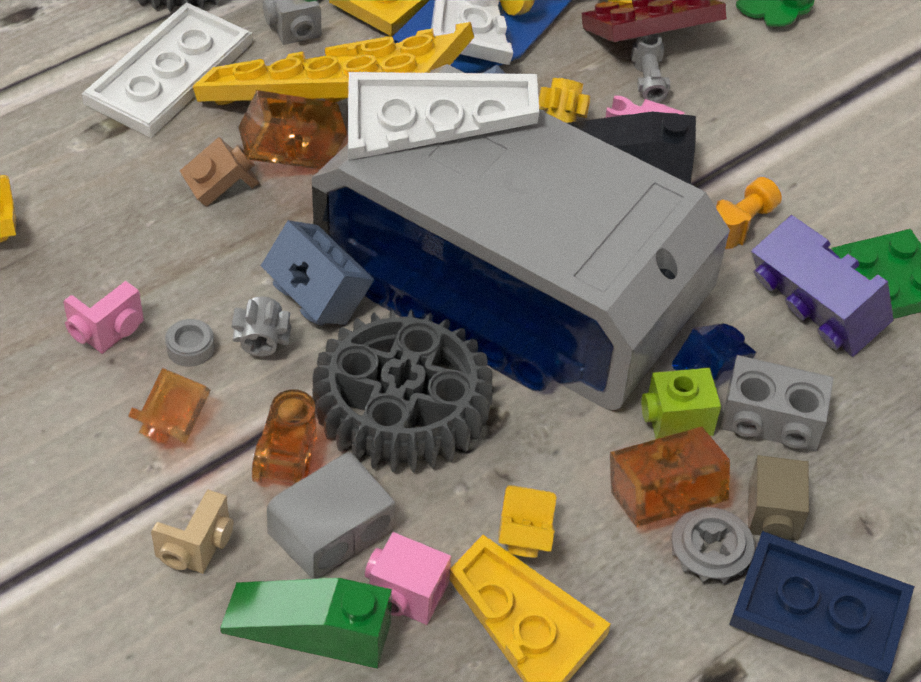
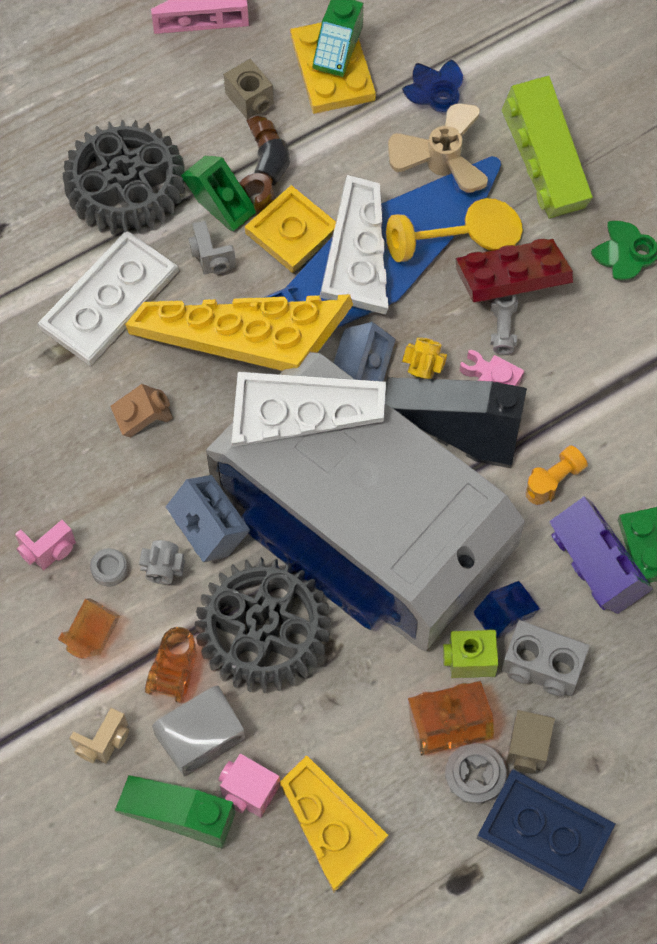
camera: 10 degrees right, 15 degrees up
clear orange brick [238,90,347,169] -> none
yellow bracket [498,485,557,558] -> none

